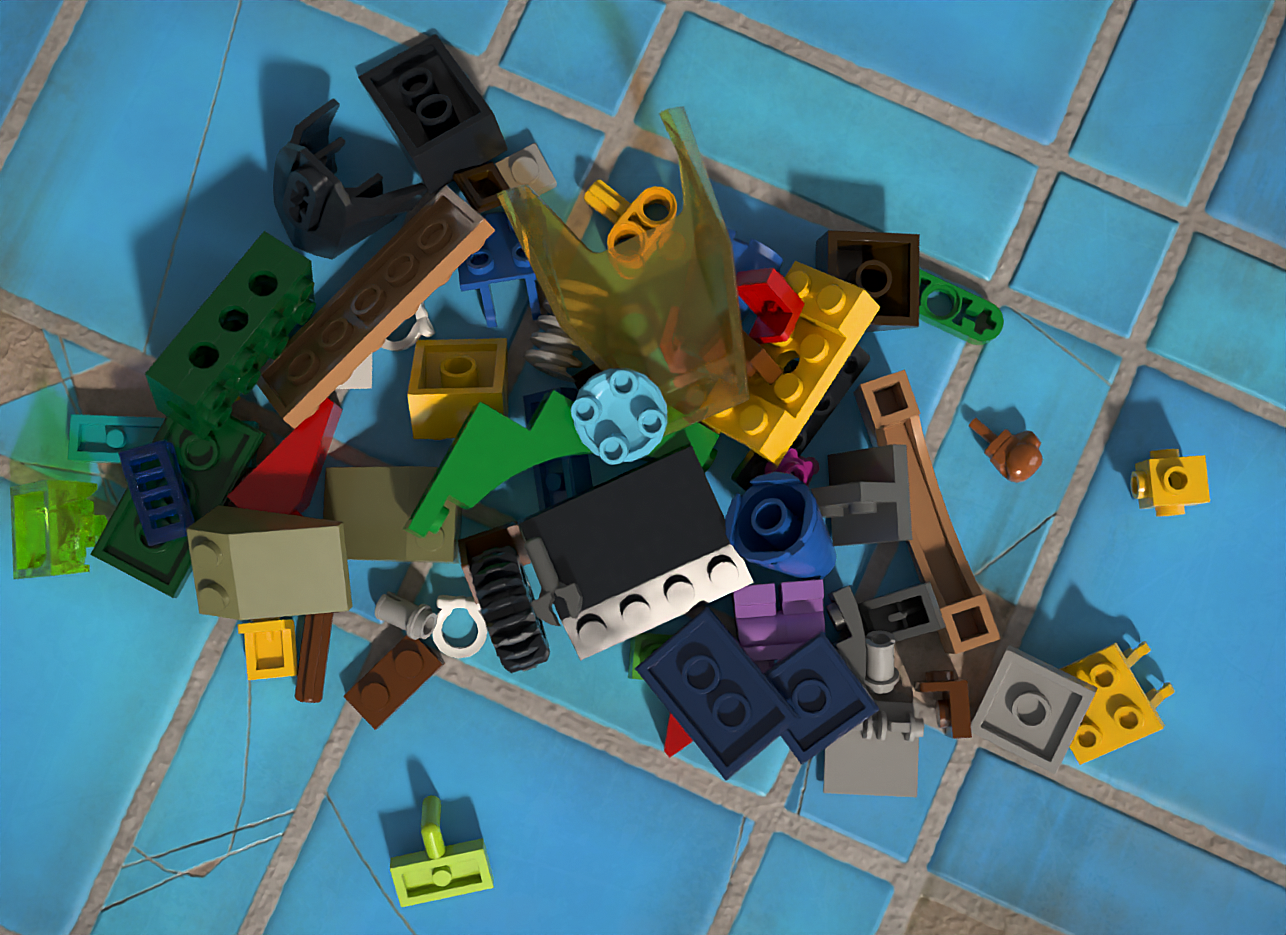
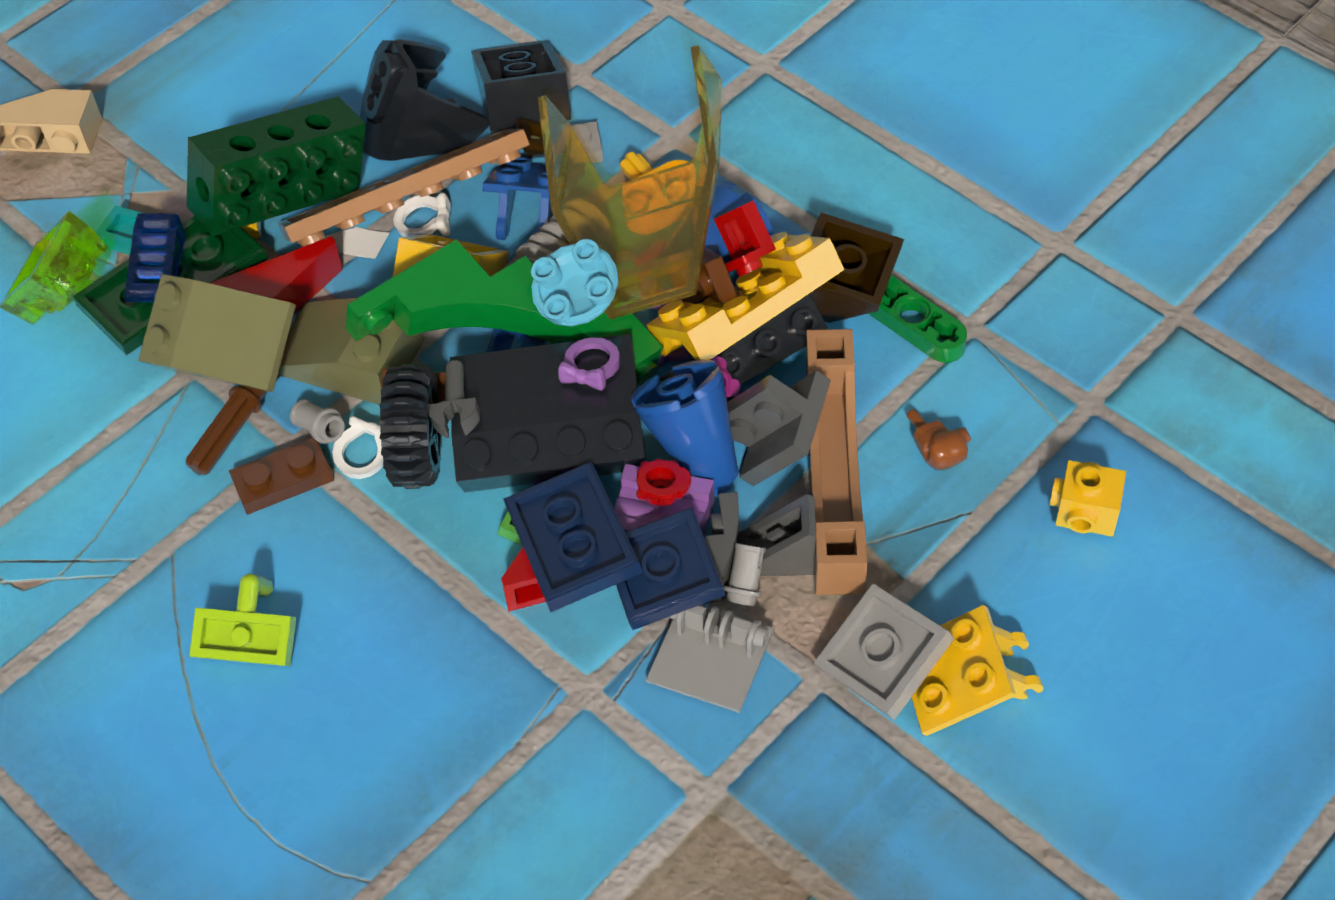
camera: 20 degrees right, 30 degrees down
yellow bracket [237,617,298,680] -> none
reddish brown bracket [914,670,972,739] -> none
none -> medium lavender piece [558,337,620,391]
none -> red animal [636,458,691,506]

